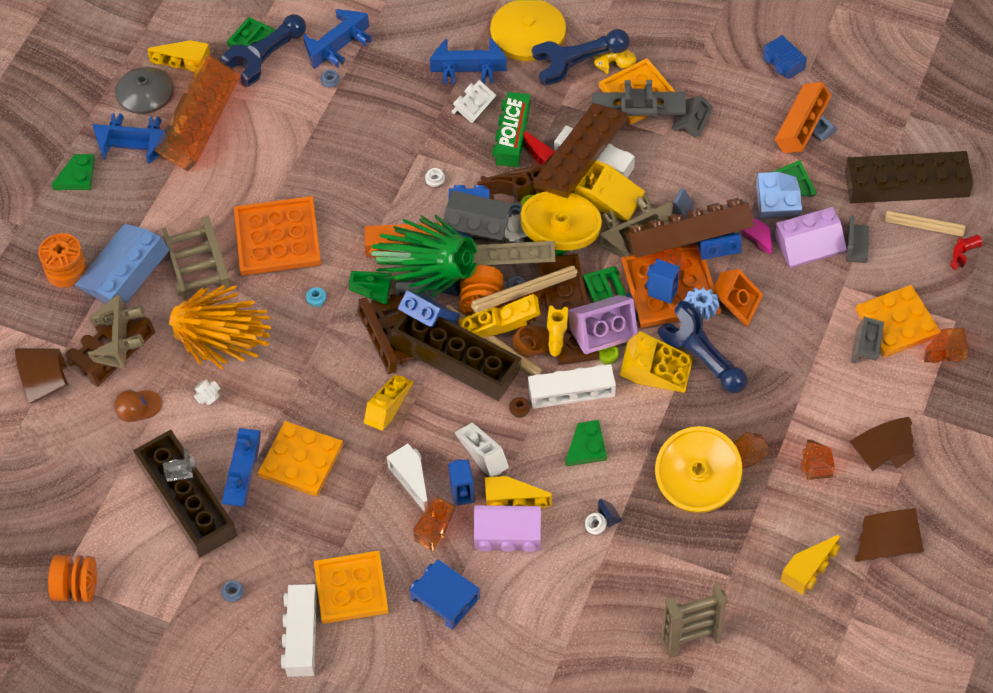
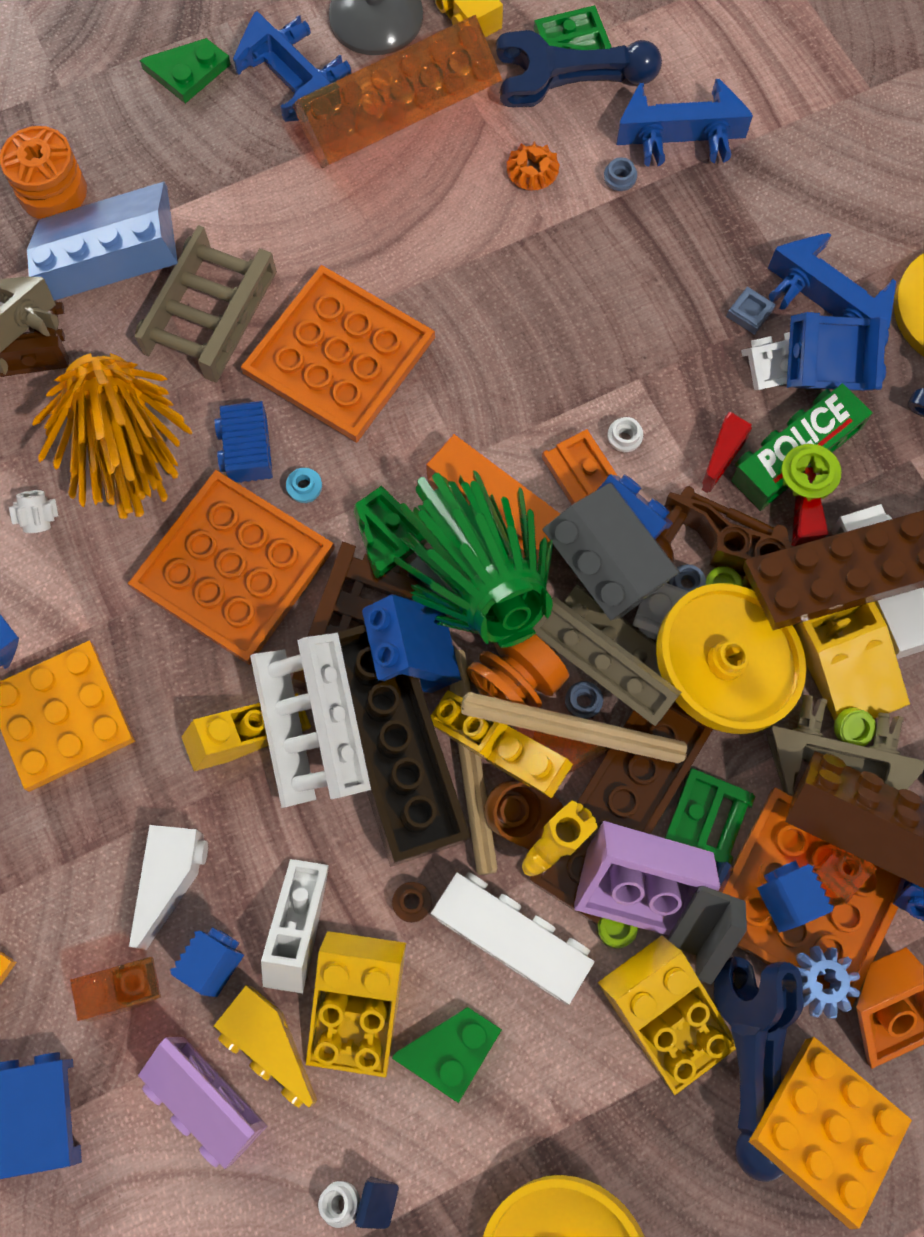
camera: 40 degrees right, 15 degrees up
none -> orange plate [128,470,335,665]
none -> blue brick [215,401,273,483]
none -> white fence [250,633,371,808]
none -> yellow slope [306,931,406,1078]
none -> orange gear [507,141,560,190]
none -> orange plate [542,429,618,505]
none -> dark grey panel [668,886,747,985]
none -> red slope [701,412,752,493]
none -> sand blue tile [726,287,776,335]
none -> light orange plate [748,1037,912,1229]
none -> lime gear [780,444,841,501]
none -> blue panel [787,312,889,391]
none -> lime tile [834,707,876,746]

